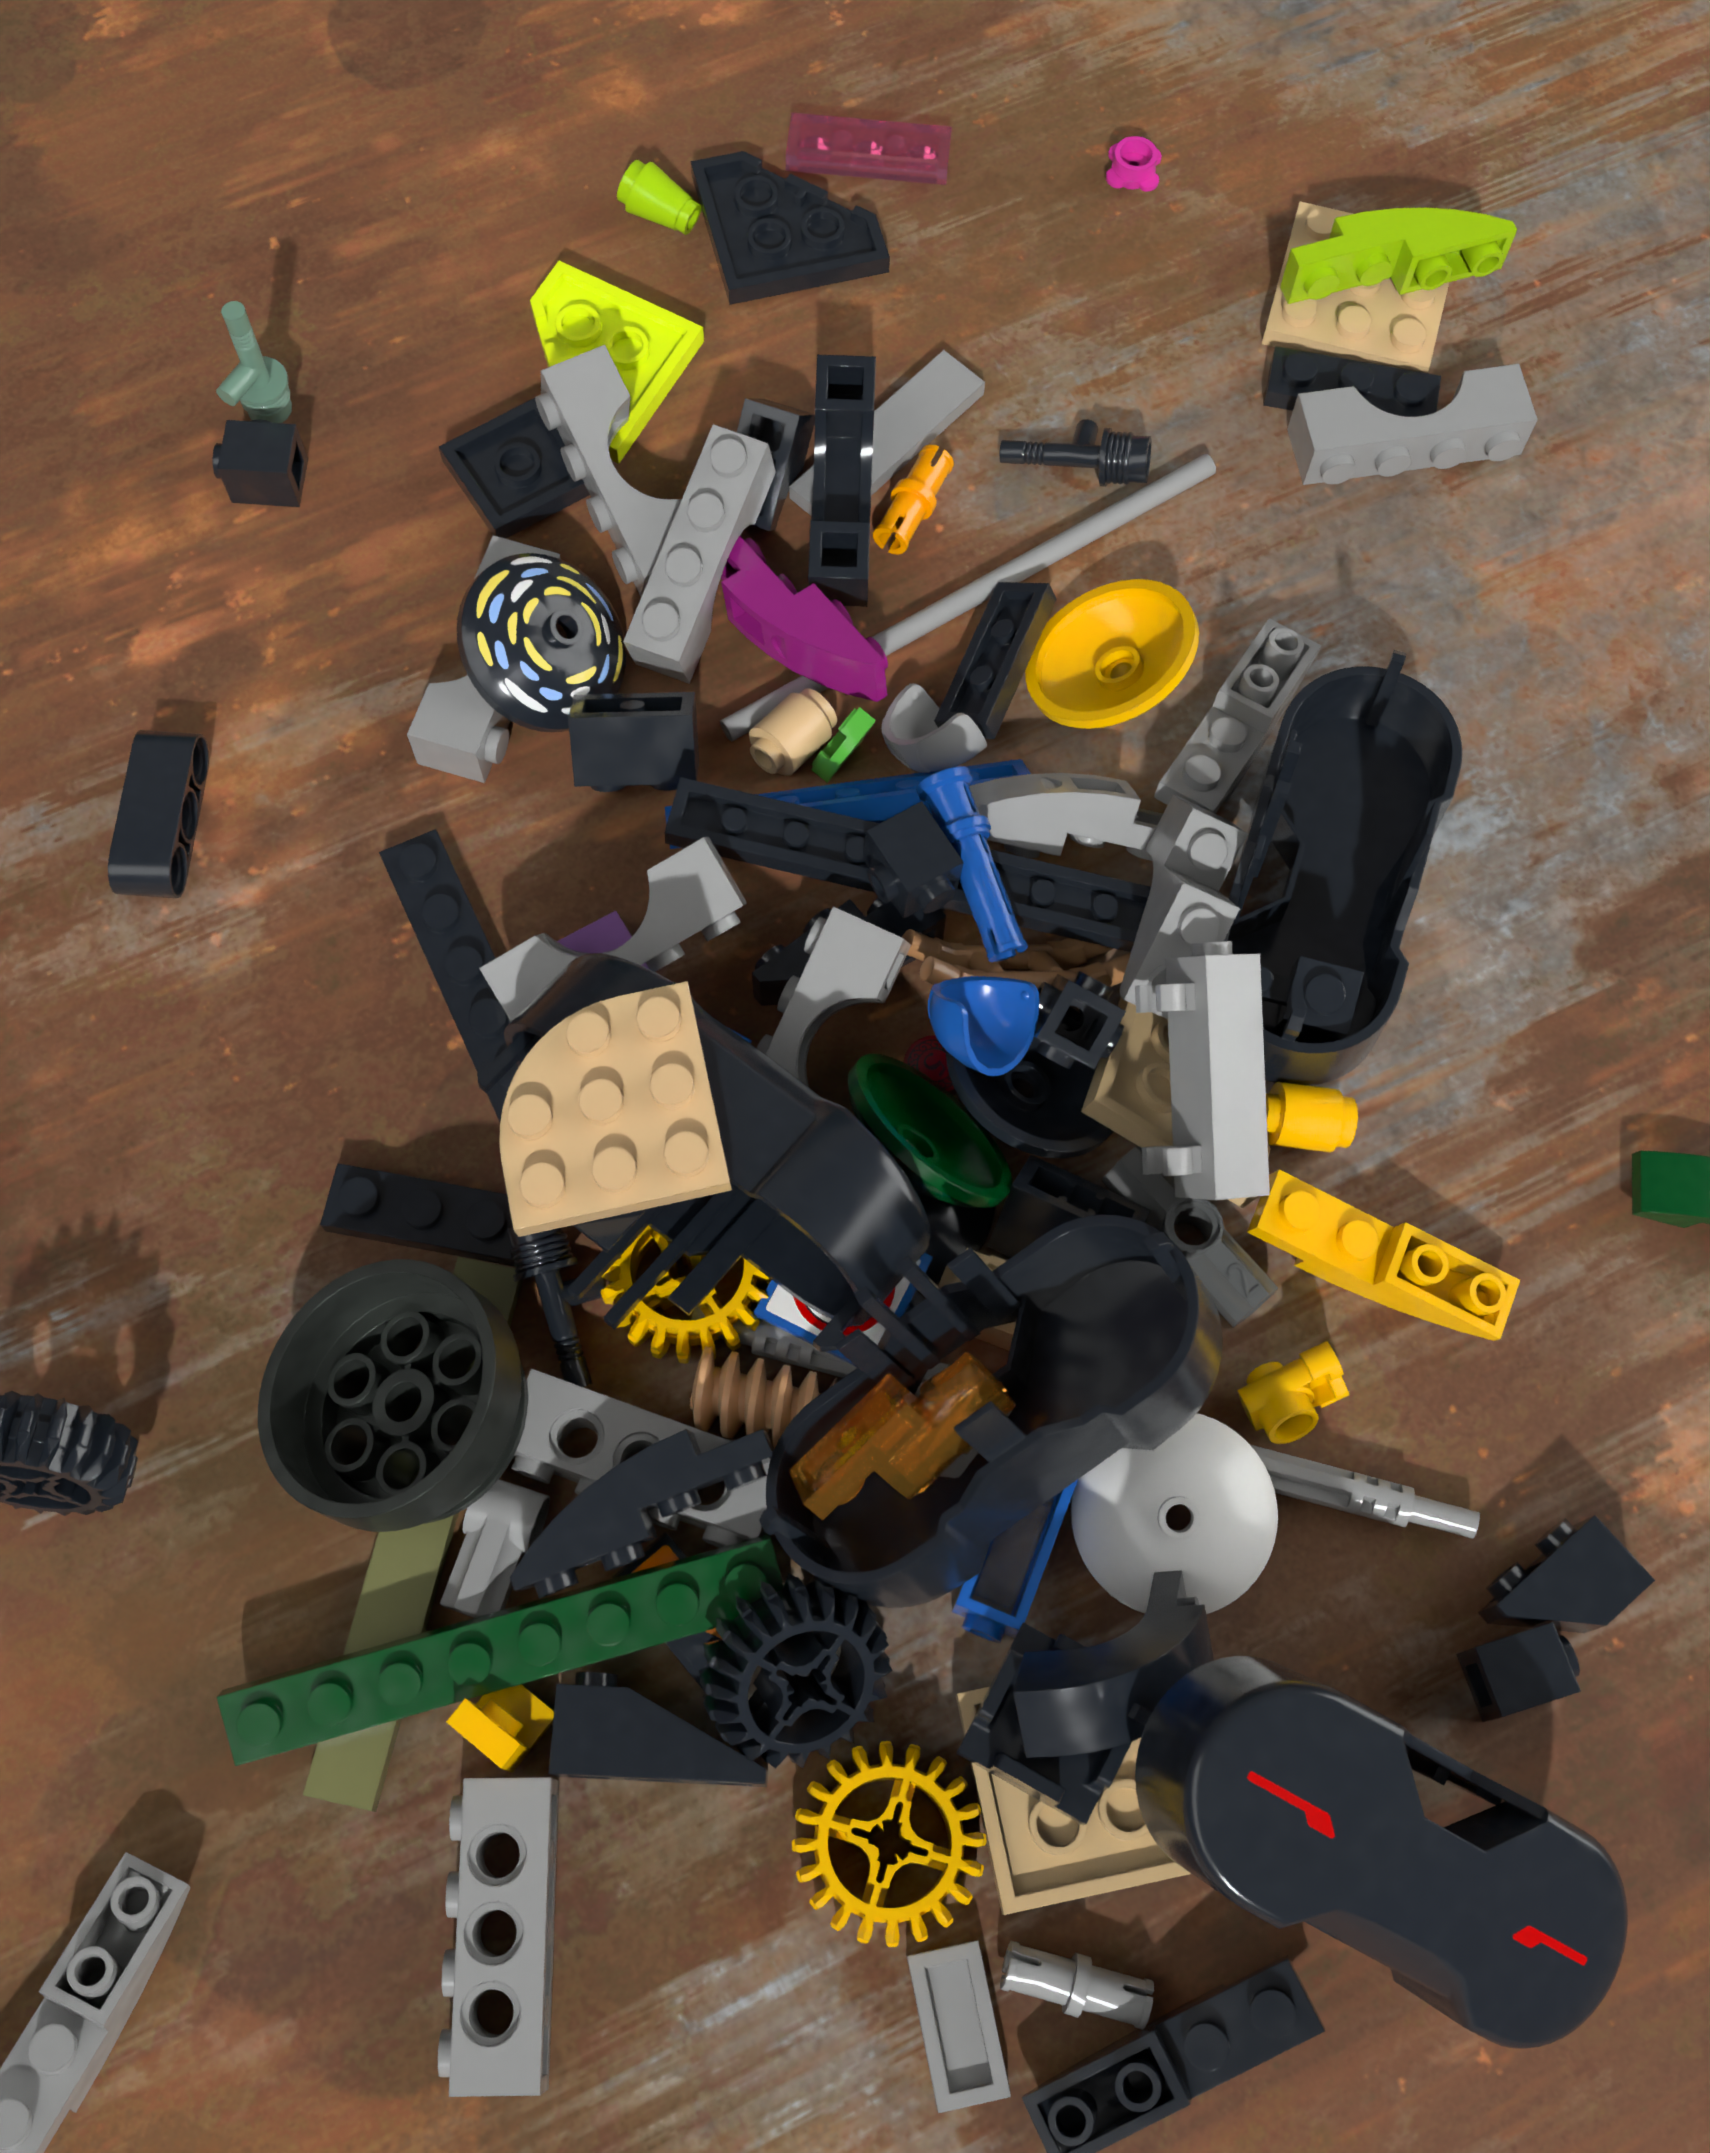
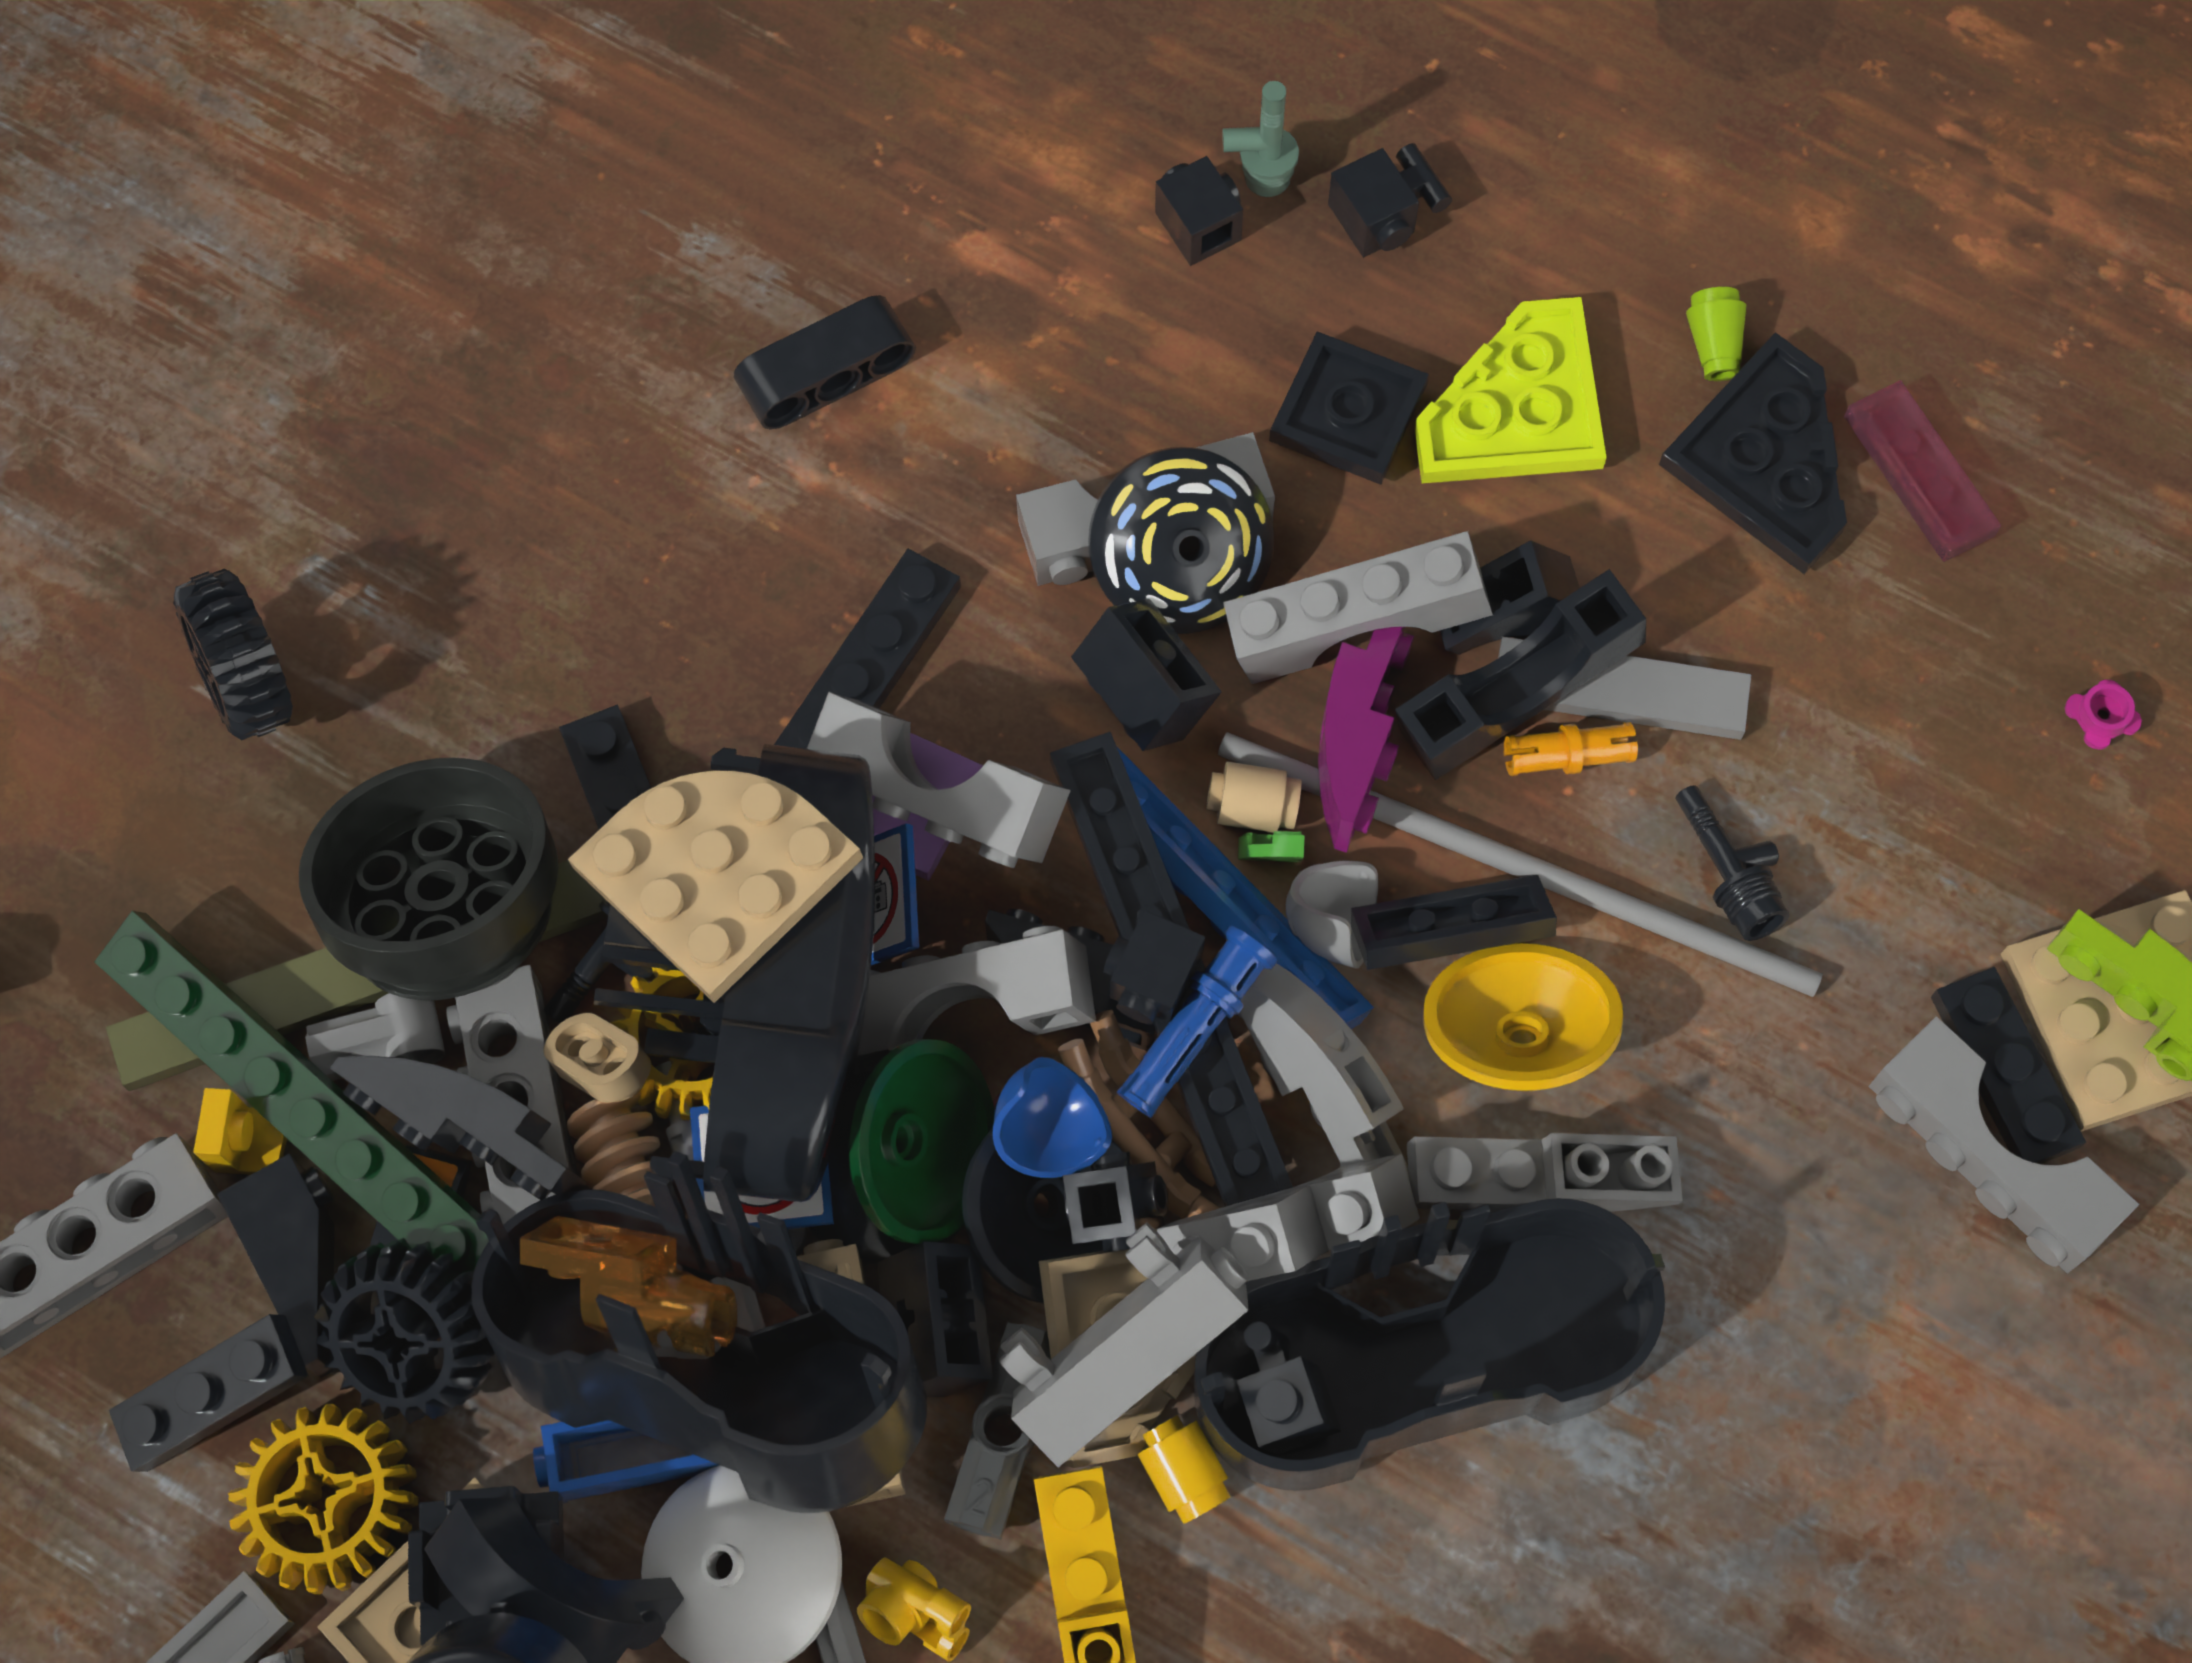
camera: 60 degrees right, 0 degrees up
light grey arch [535,345,682,597] -> none
none -> black plate [109,1314,309,1472]
none -> tan plate [544,1013,651,1103]
none -> black brick [1328,143,1452,258]

